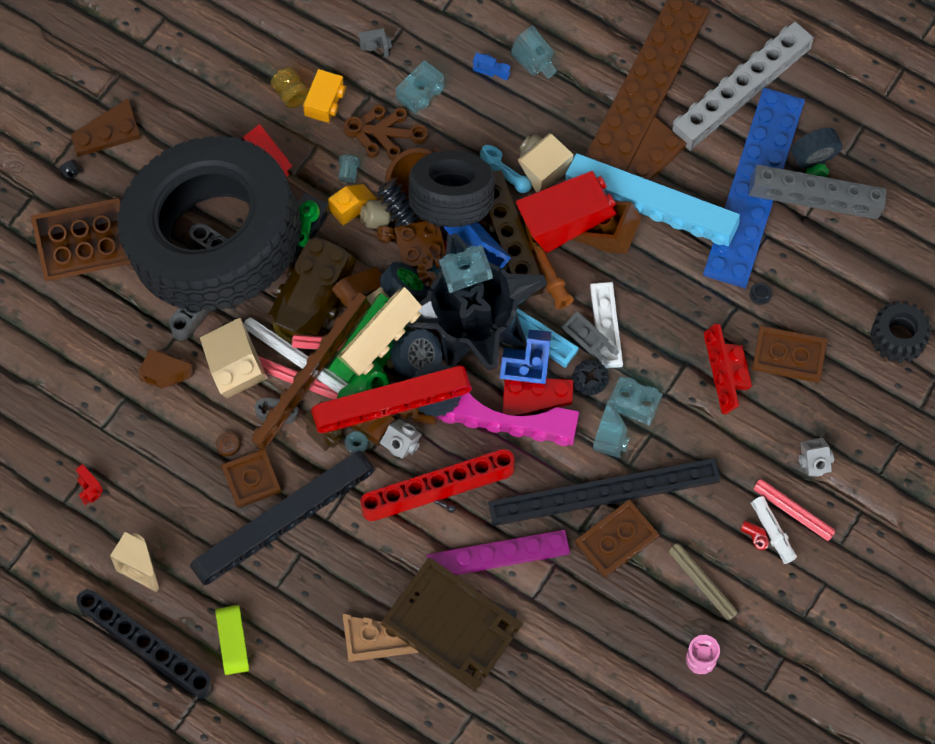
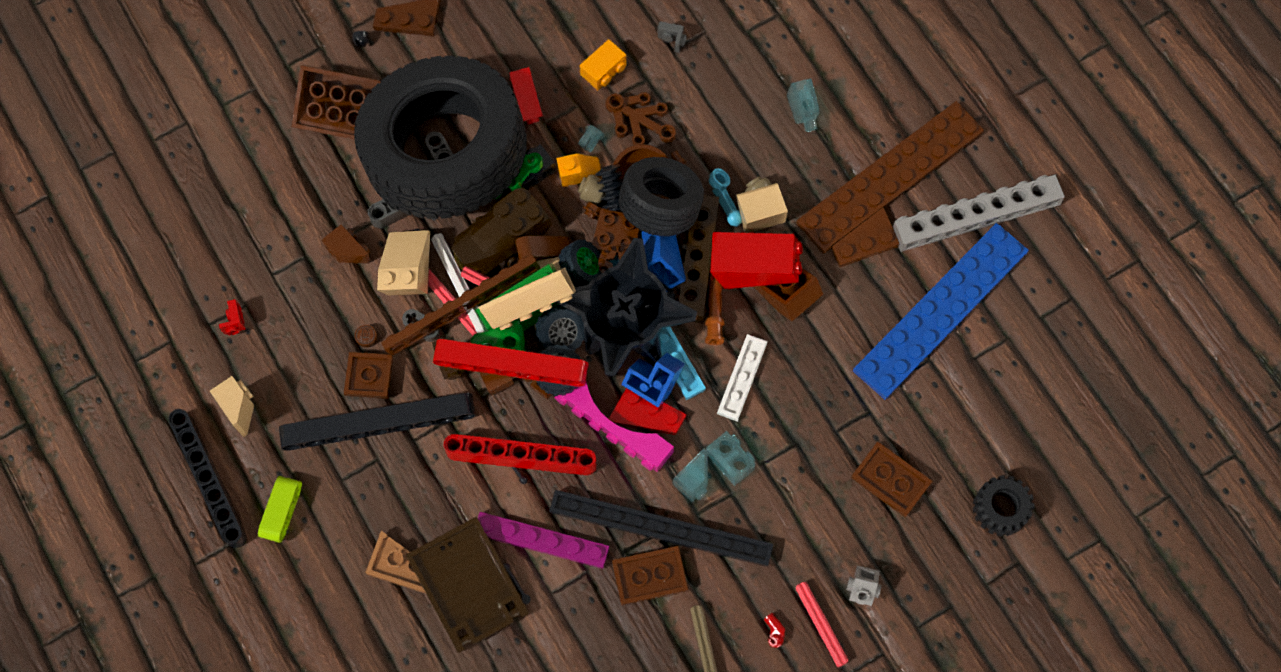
camera: 30 degrees right, 5 degrees up
clear yellow wheel [270,67,309,109] -> none
clear light blue plate [345,432,368,454] -> none
light grey brick [380,419,422,459] -> none
clear light blue brick [396,60,444,114] -> none
clear light blue brick [439,245,493,293] -> none
blue plate [473,52,511,80] -> none
dark grey hinge [561,311,619,366] -> none
medium azure brick [565,153,740,247] -> none
black gear [572,359,609,395] -> none
red bracket [704,324,752,414] -> none
dark grey brick [748,165,886,219] -> none
black plate [749,283,772,305] -> none
white pin [751,496,797,564] -> none
black wheel [791,127,843,169] -> none
green arm [805,163,829,177] -> none

